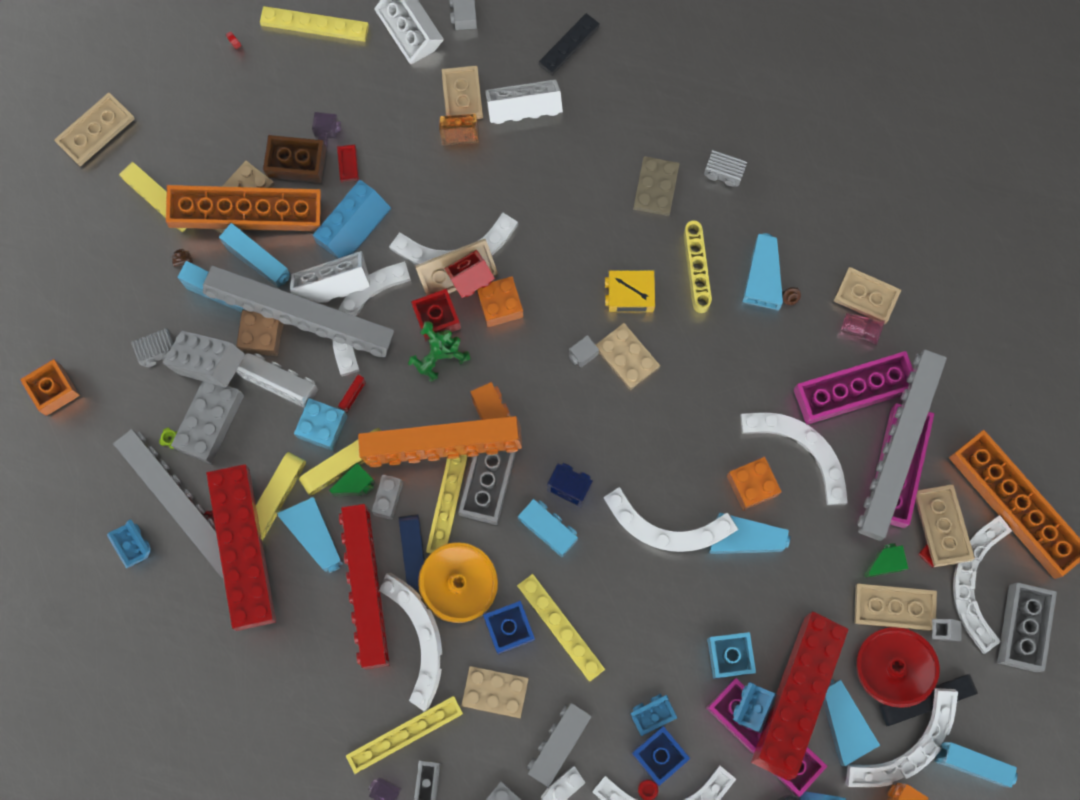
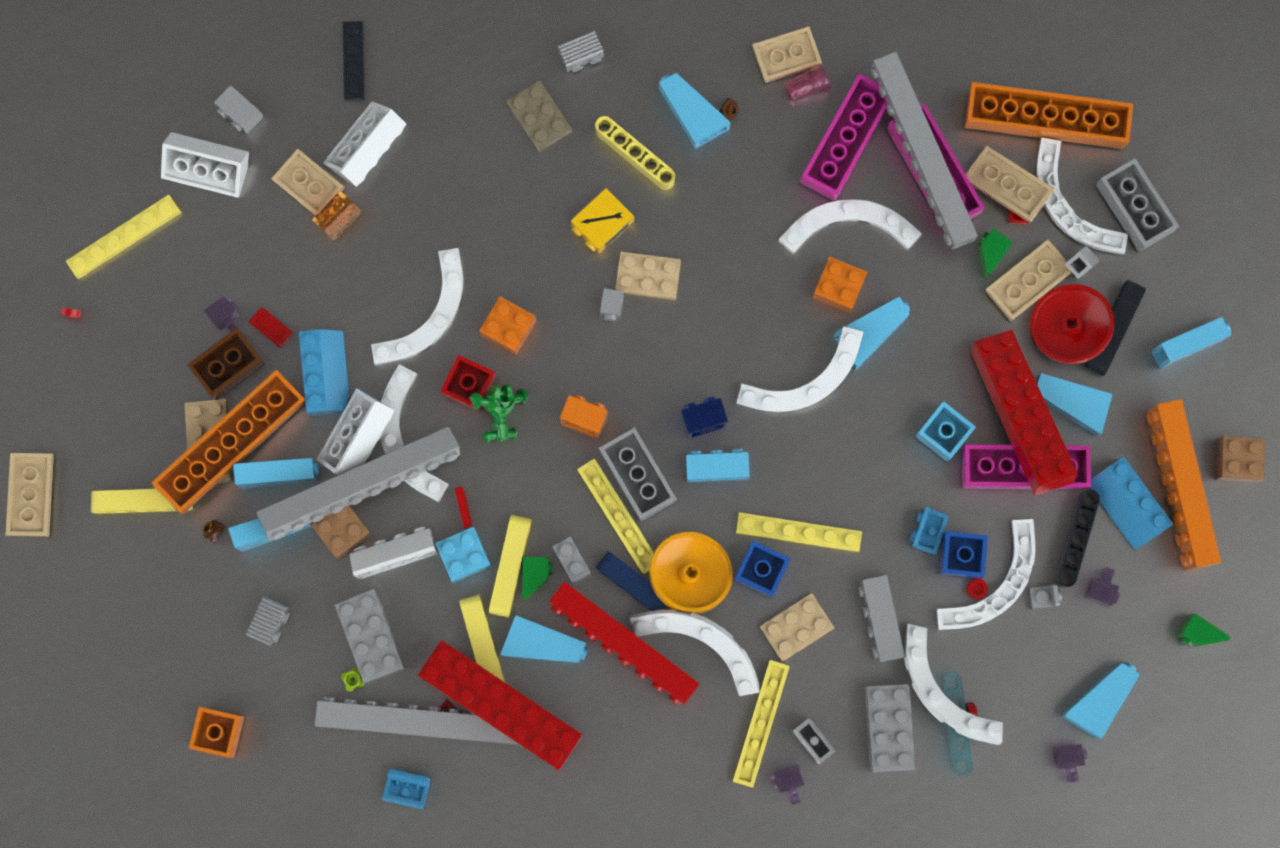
camera: 45 degrees left, 5 degrees up
light grey brick [163,331,245,387] -> none
orange brick [358,416,522,467] -> none
tan plate [415,238,498,296] -> none
brick [444,250,495,298] -> none
dark azure bracket [733,682,777,733] -> none
white plate [846,688,958,787] -> none

